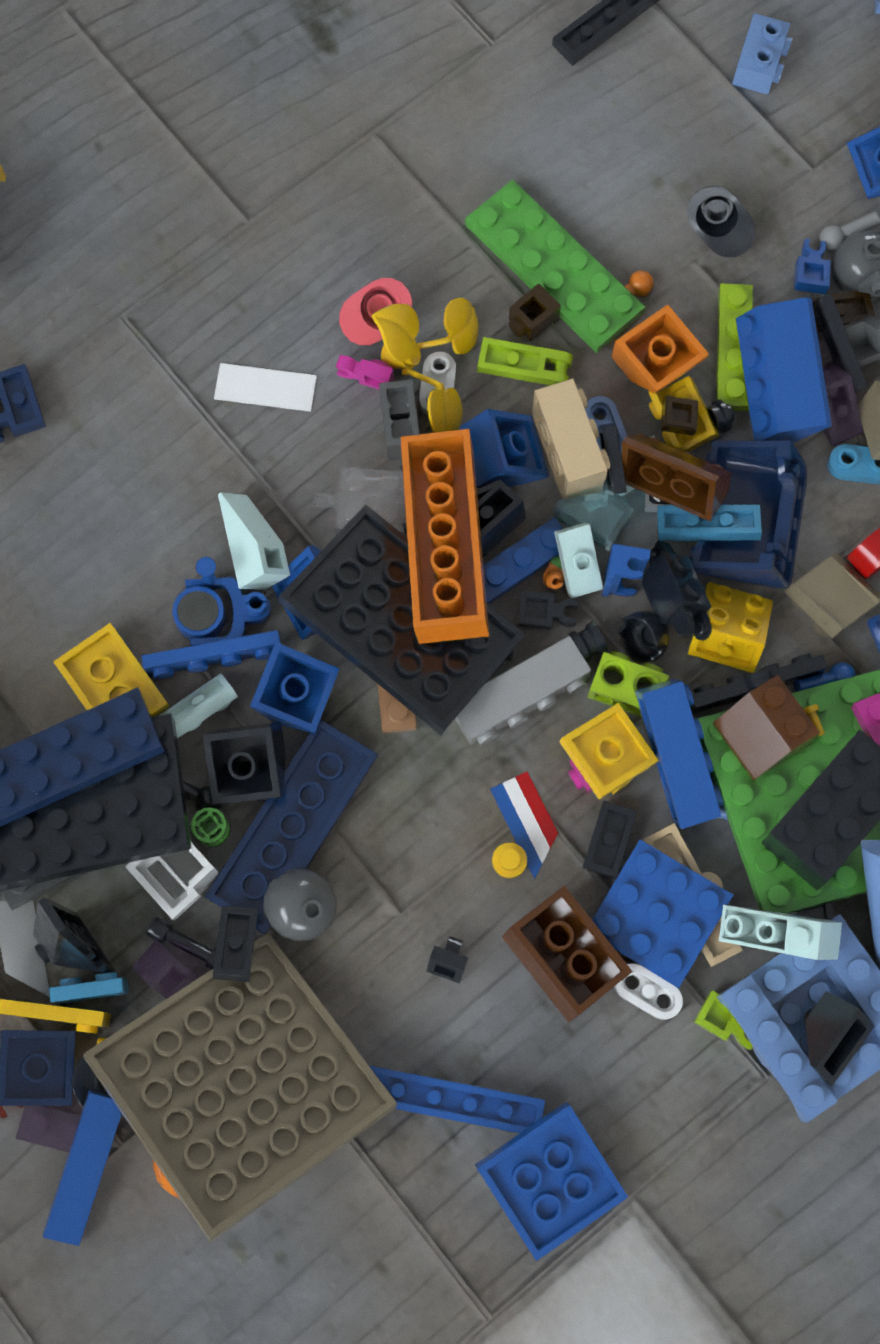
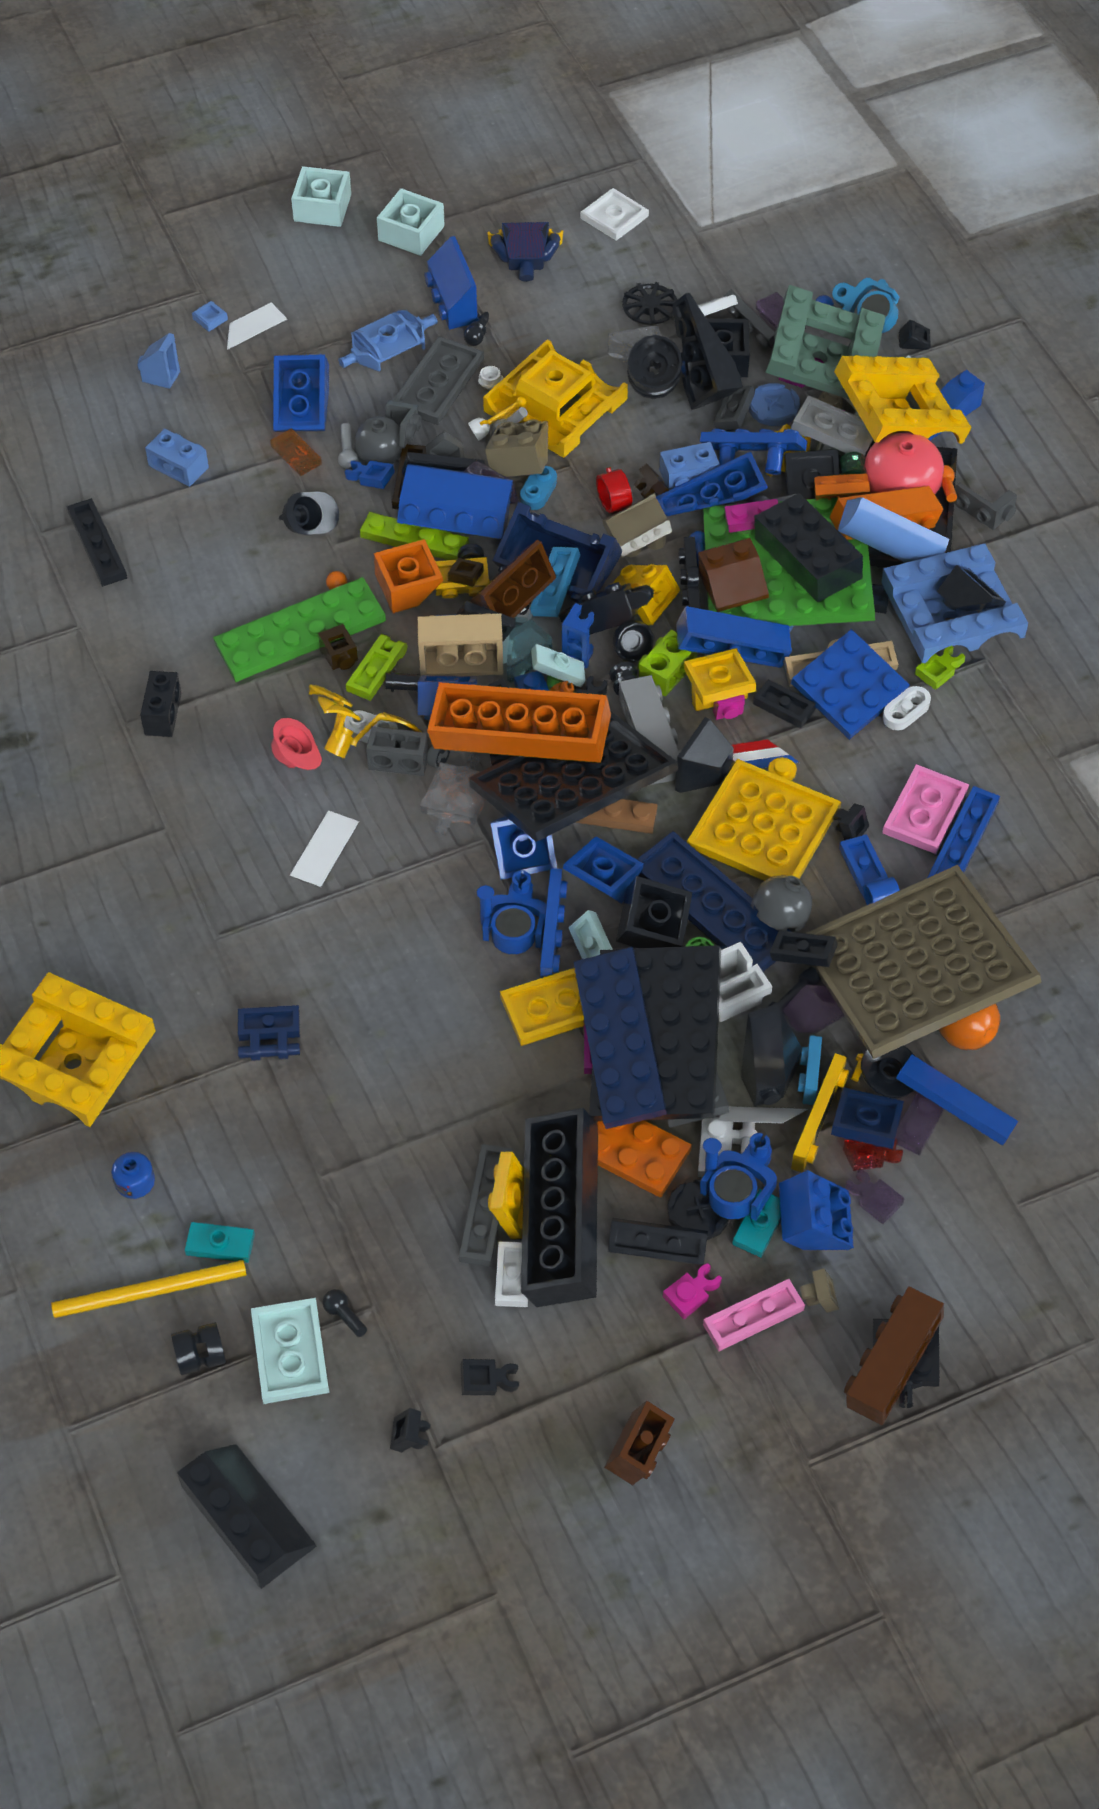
camera: 75 degrees left, 20 degrees down
light aqua slope [218,492,290,590] -> none
dark pink plate [336,355,394,389] -> none
blue plate [475,1102,628,1261] -> none
reddish brown slope [502,885,633,1023] -> none
light aqua slope [719,905,842,960] -> none
none -> black brick [140,671,182,737]
none -> clear orange tile [270,428,322,476]
none -> black pin [386,670,420,692]
none -> black slope [675,717,735,793]
none -> yellow plate [687,759,841,881]
none -> blue plate [839,834,900,905]
none -> bright pink plate [882,764,969,854]

